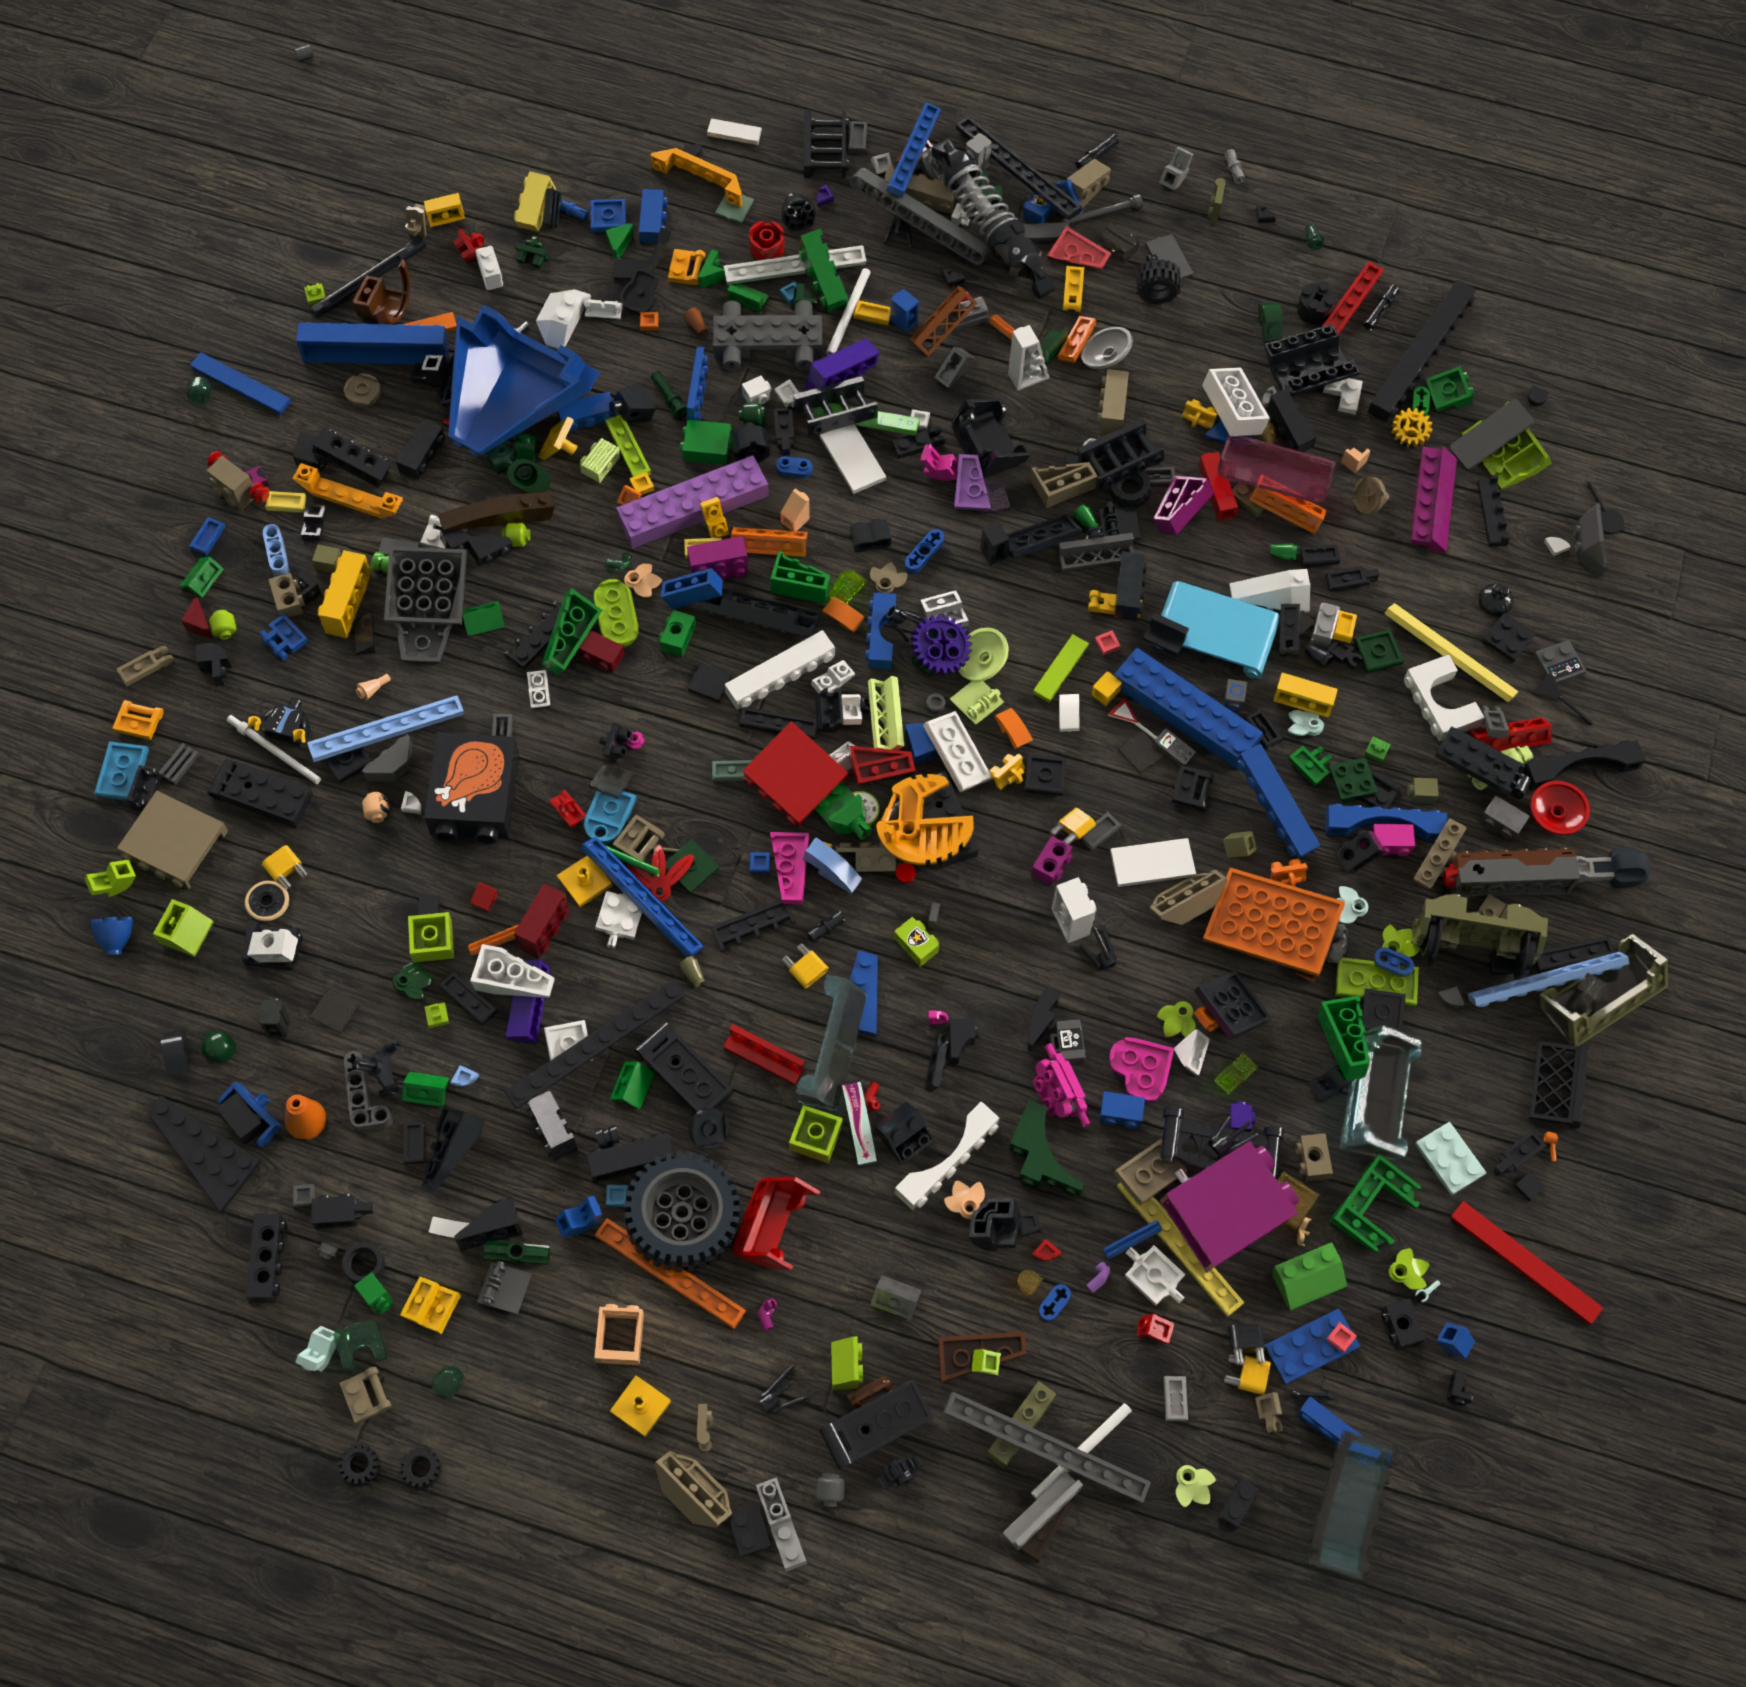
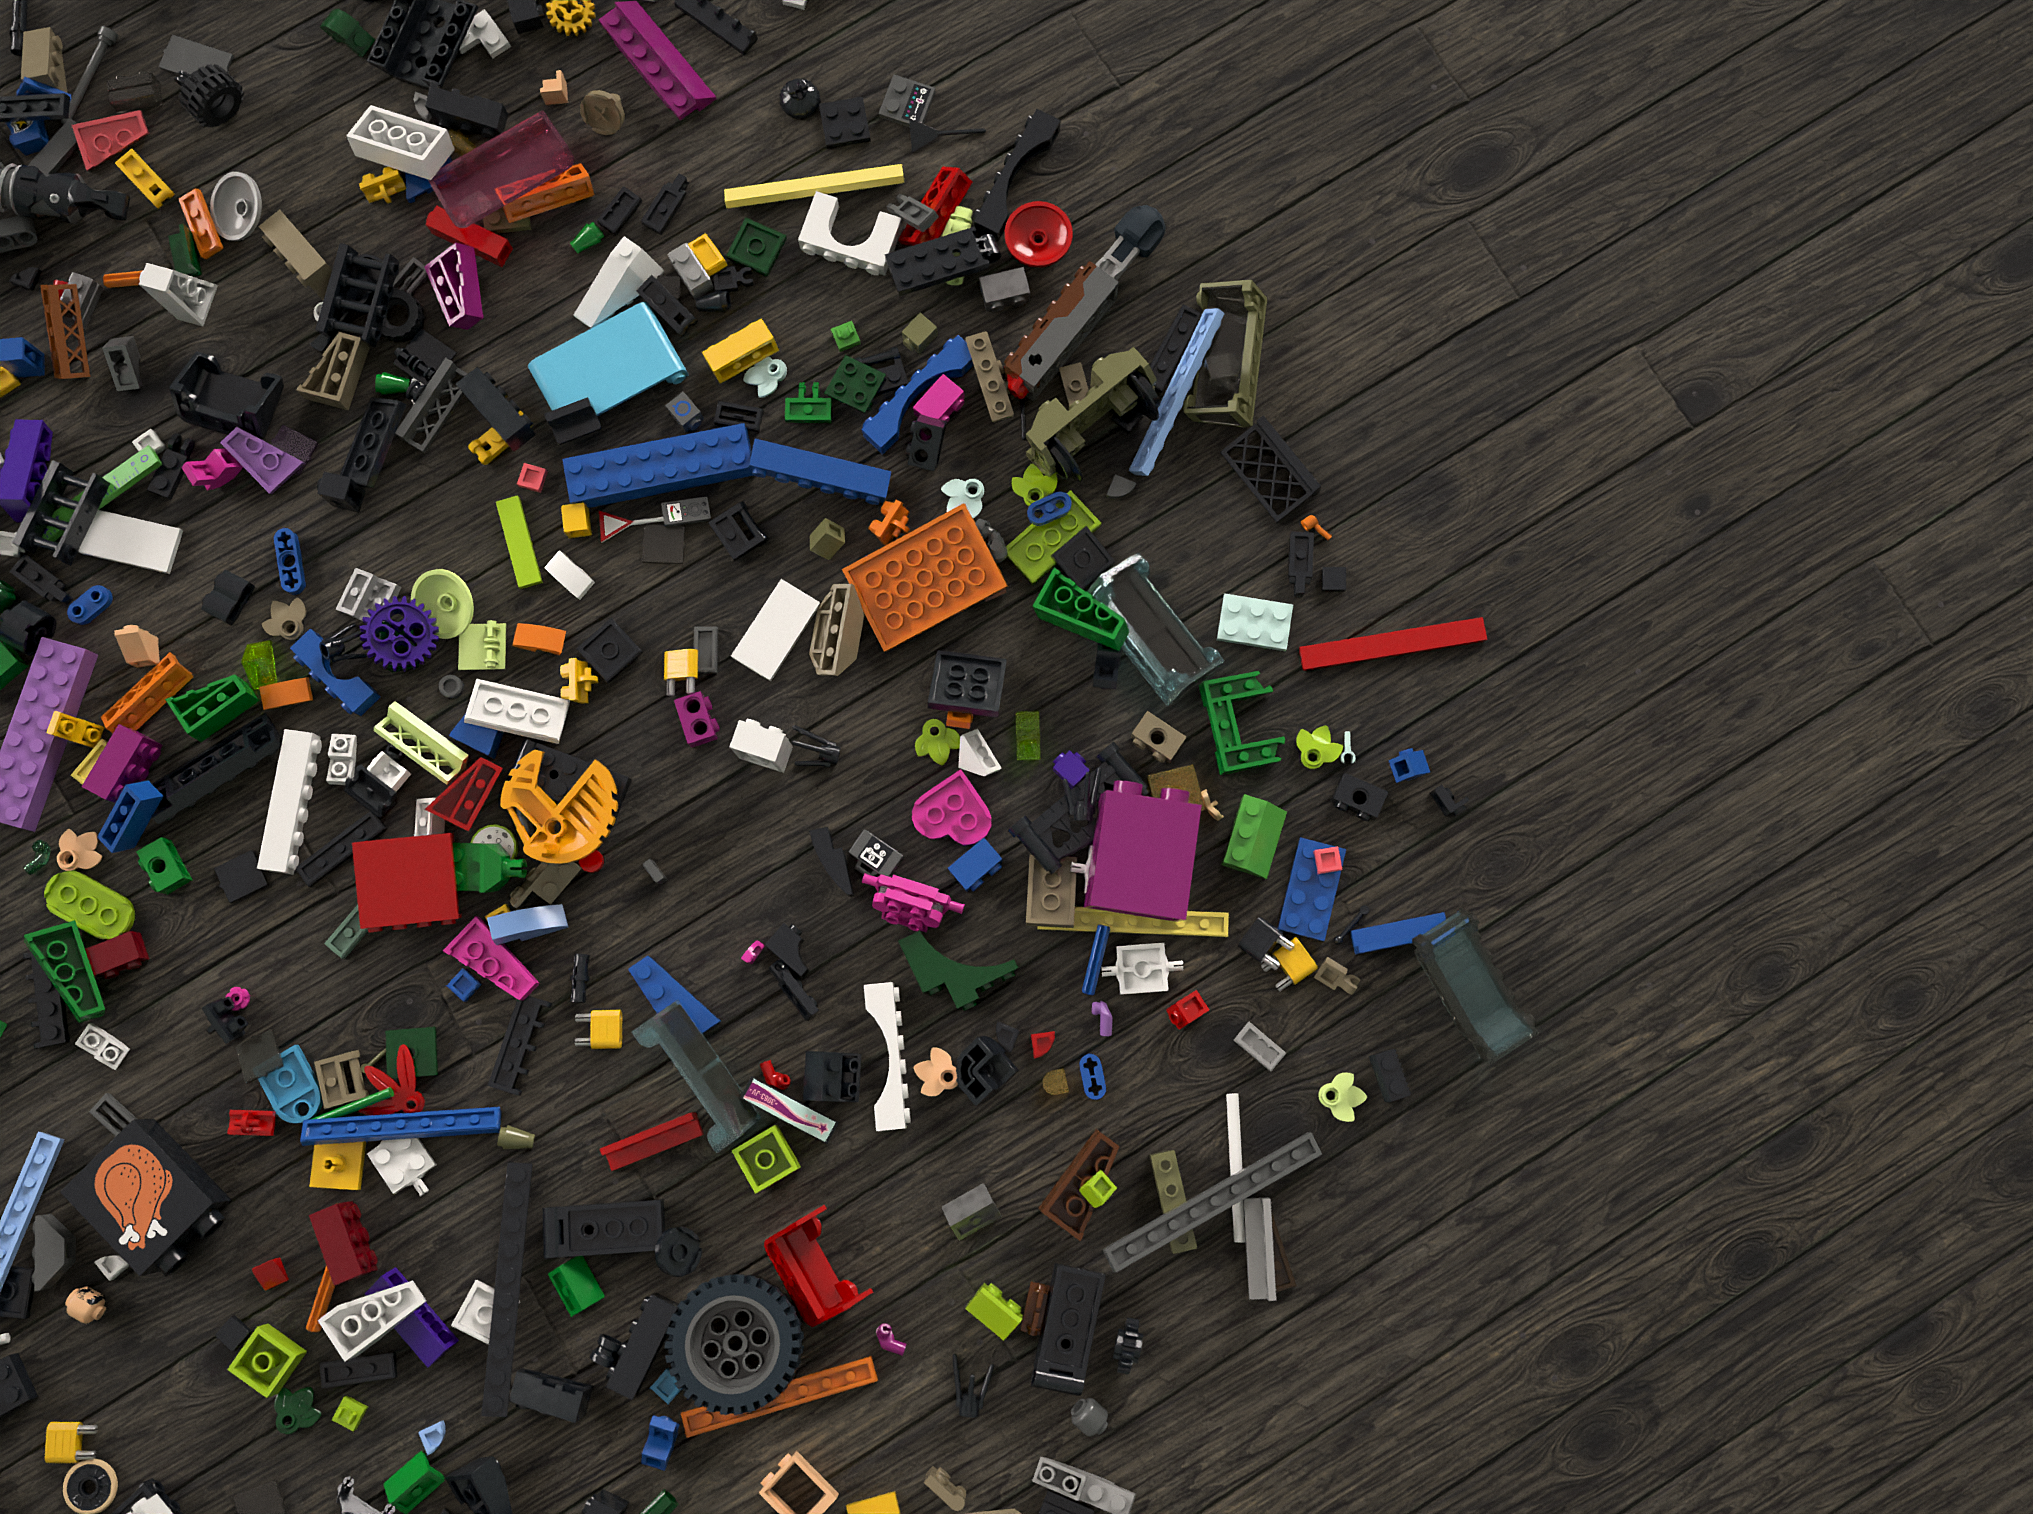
camera: 45 degrees left, 15 degrees up
lime brick [894,917,939,967] -> none

